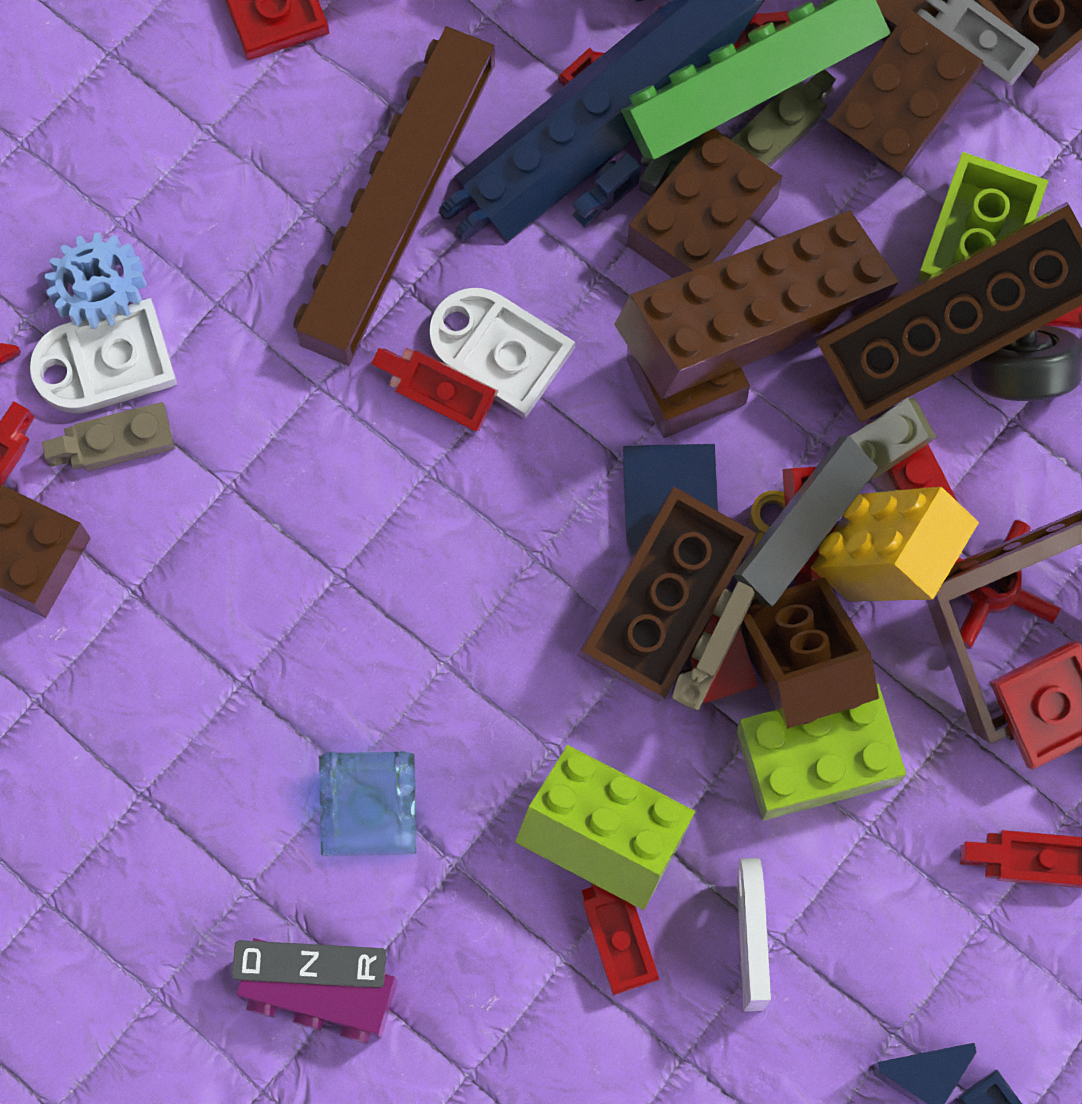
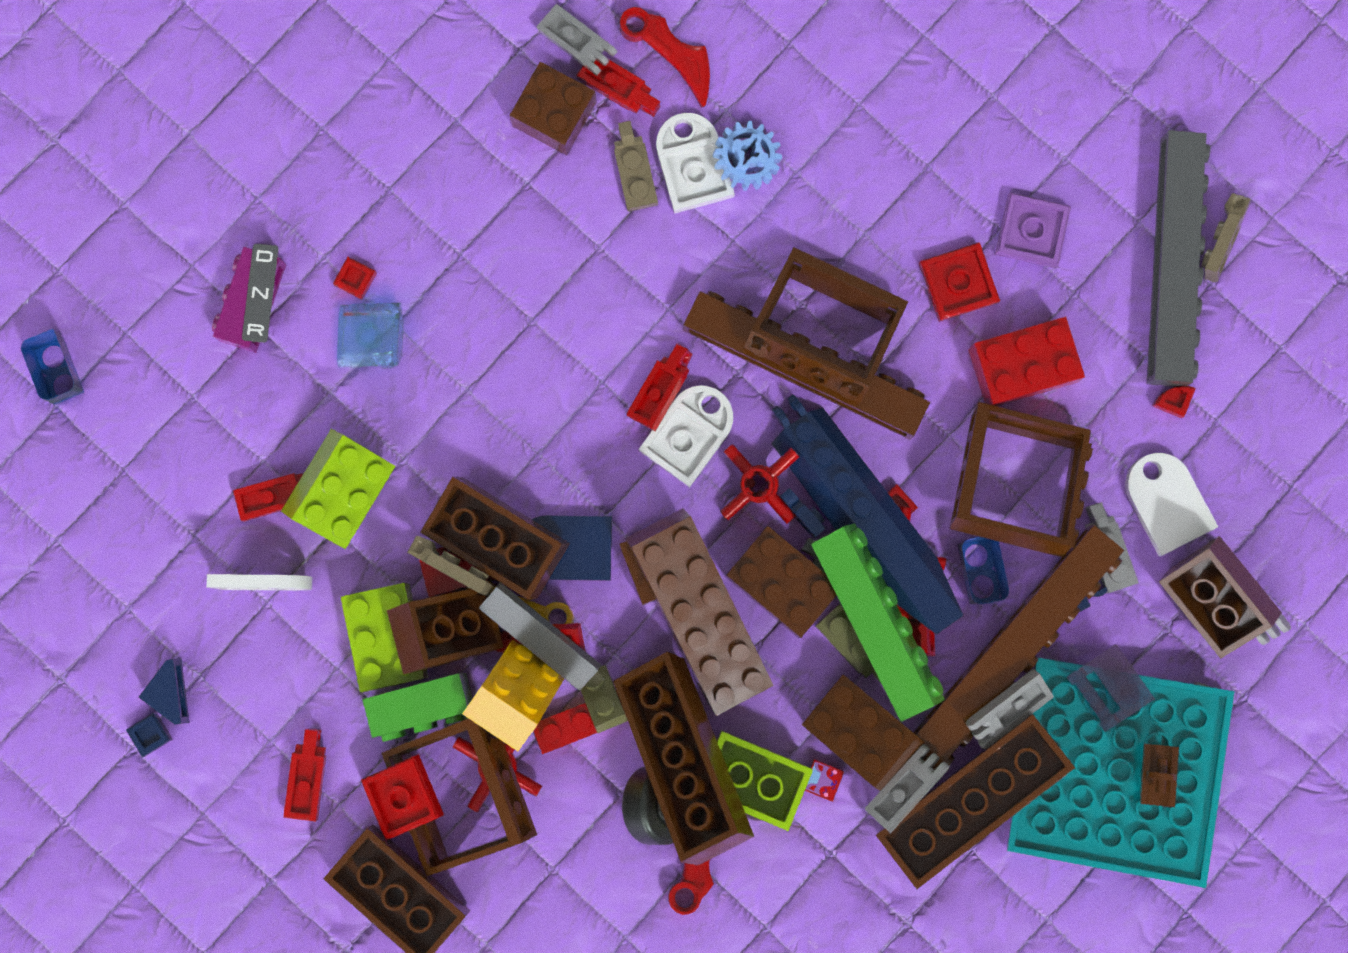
camera: 90 degrees right, 10 degrees up
none -> red tile [333,257,377,300]
none -> bright green brick [362,673,473,742]
none -> red bar [720,444,800,524]
none -> reddish brown window [744,247,908,403]
none -> tile [805,759,844,802]

